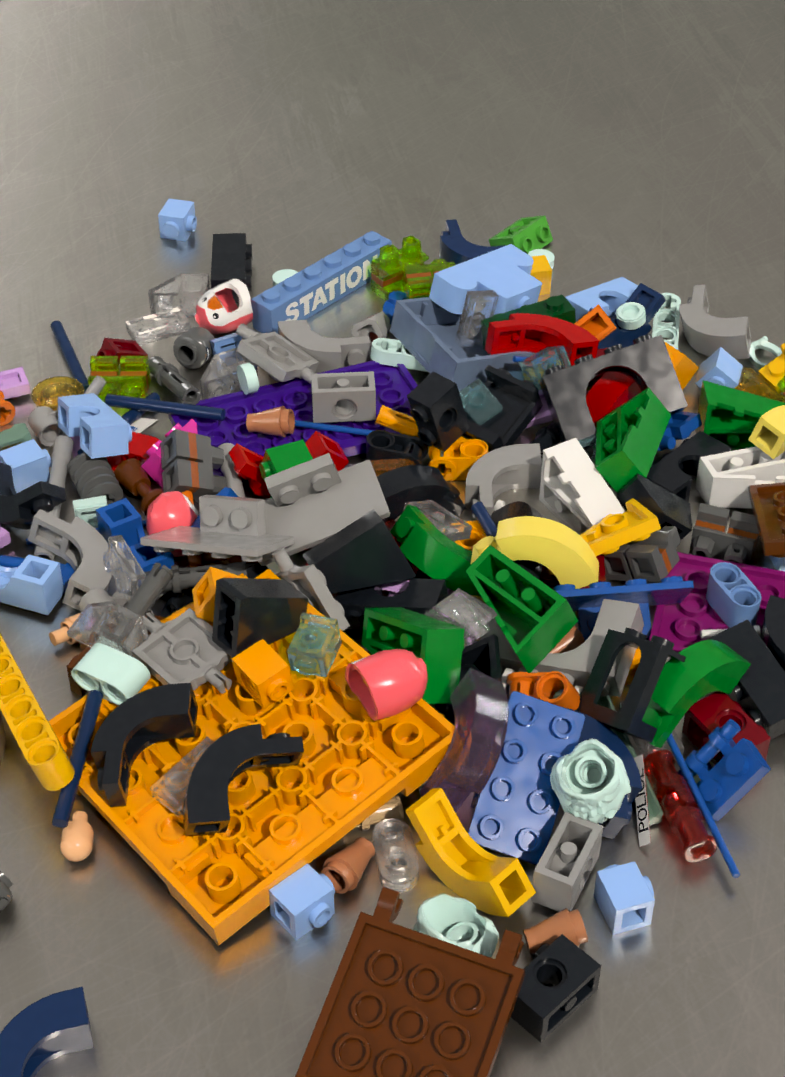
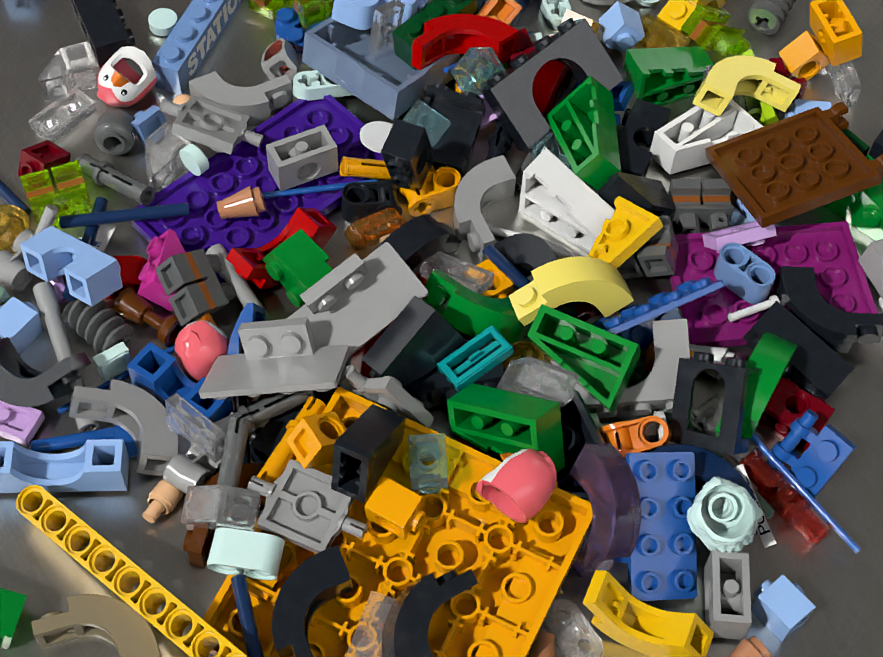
camera: 25 degrees left, 15 degrees up
none -> teal tile [437,325,514,392]
none -> lavender plate [702,221,777,253]

